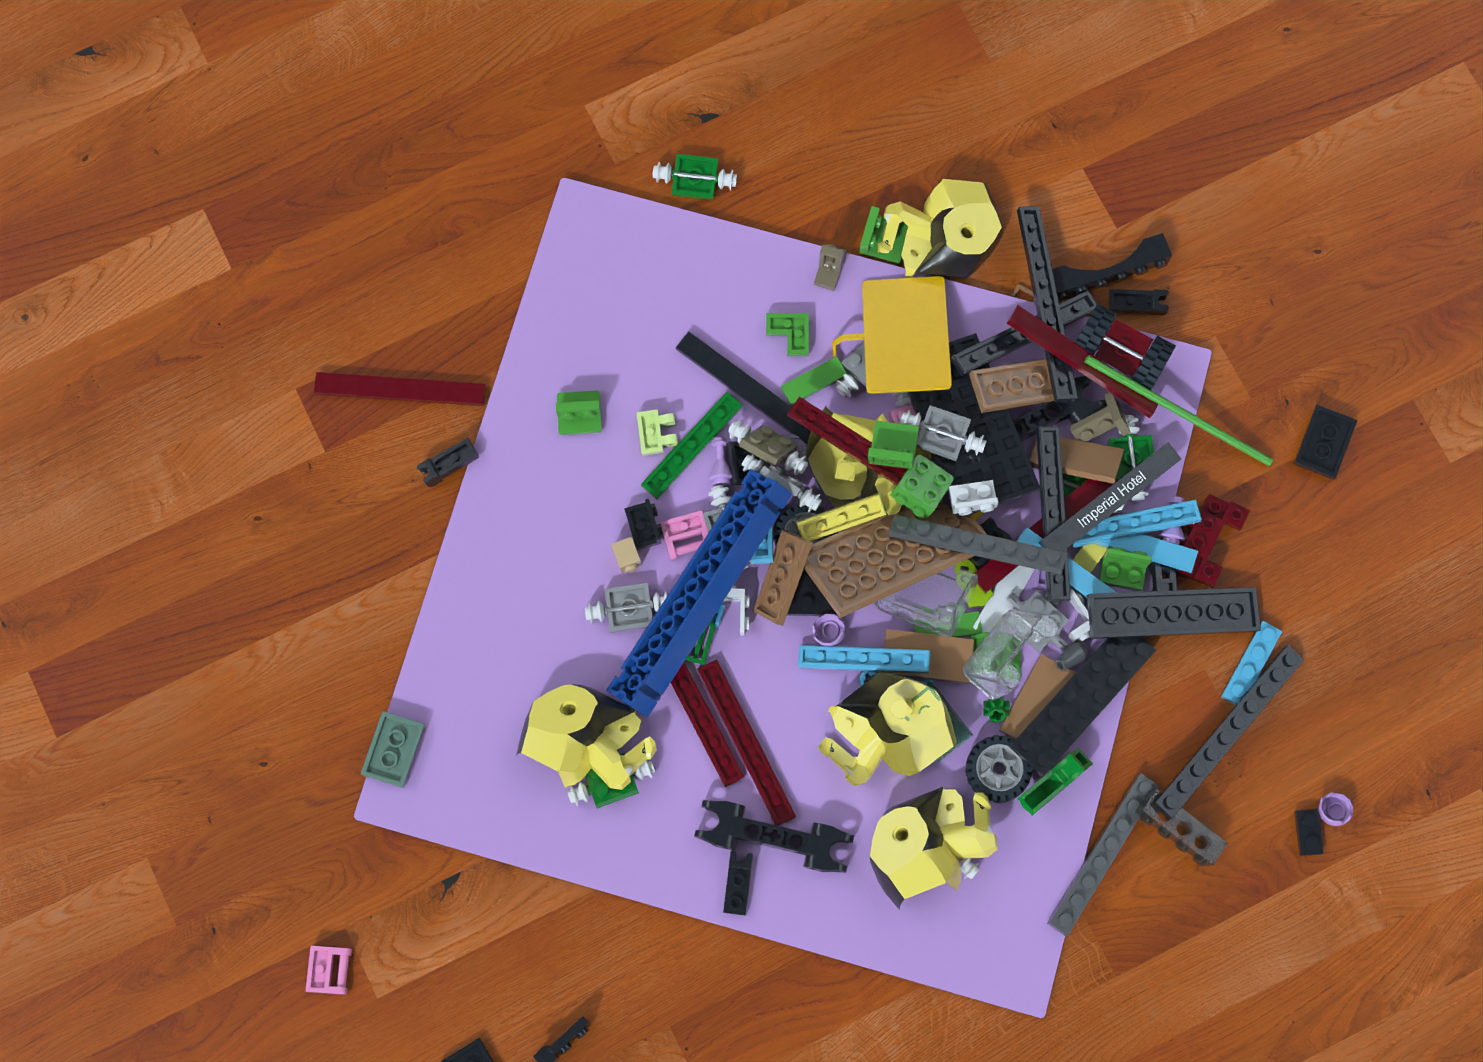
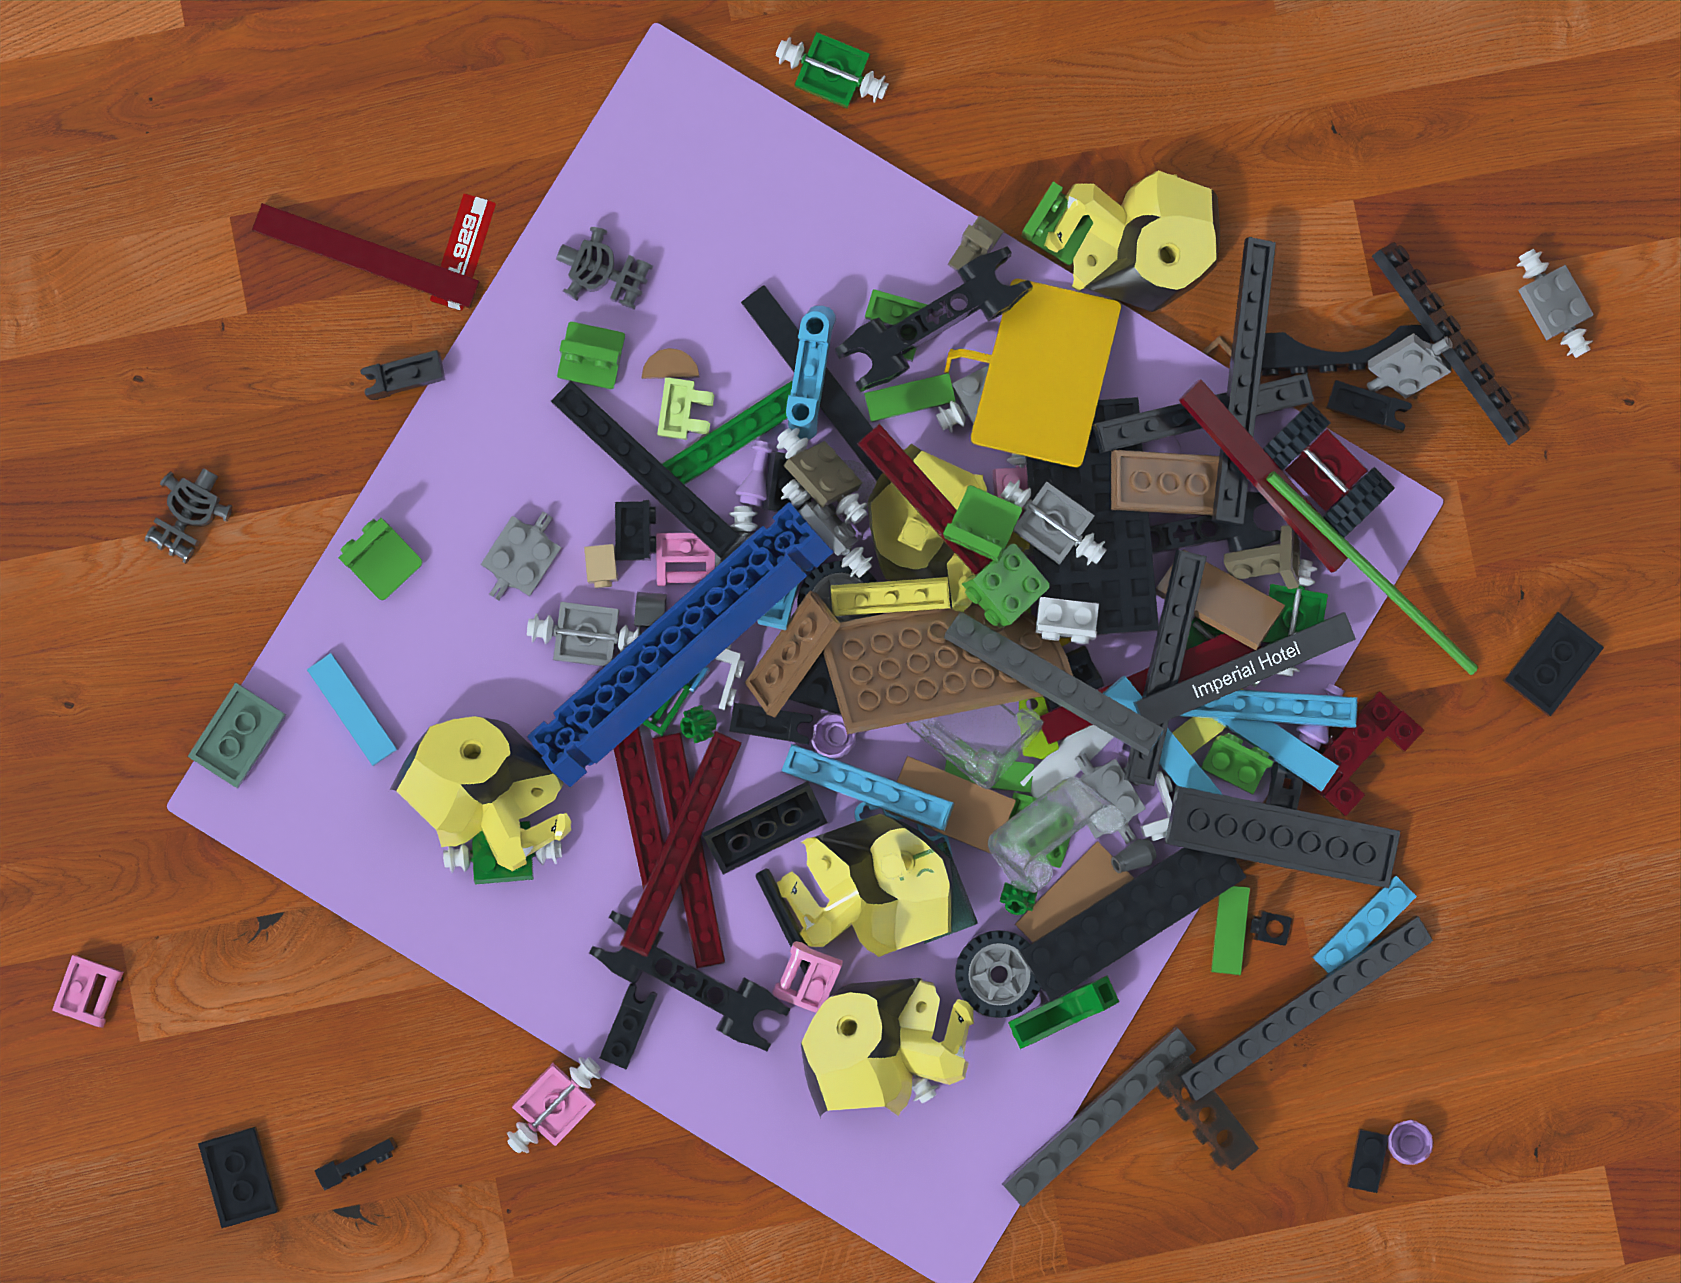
camera: 10 degrees right, 10 degrees up
none -> dark grey piece [144,468,232,564]
none -> medium azure tile [307,653,398,766]
none -> bright green bracket [338,518,423,600]
none -> red sticker [430,193,496,311]
none -> light grey plate [480,511,561,601]
none -> bright pink plate [507,1057,601,1153]
none -> black tile [551,381,740,558]
none -> dark grey piece [556,227,653,310]
none -> dark red tile [619,731,742,957]
none -> dark grey brick [634,592,667,628]
none -> medium nougat tile [641,348,700,379]
none -> green gear [680,705,717,743]
none -> black slope [702,781,828,875]
none -> black plate [729,702,813,745]
none -> black axle [755,869,810,975]
none -> bright pink plate [772,941,843,1013]
none -> medium azure plate [786,306,836,440]
none -> black piece [835,246,1033,392]
none -> bright green tile [1211,886,1250,975]
none -> black bracket [1250,911,1291,946]
none -> light grey plate [1367,333,1453,399]
none -> black plate [1372,242,1530,445]
none -> light grey plate [1516,249,1594,358]

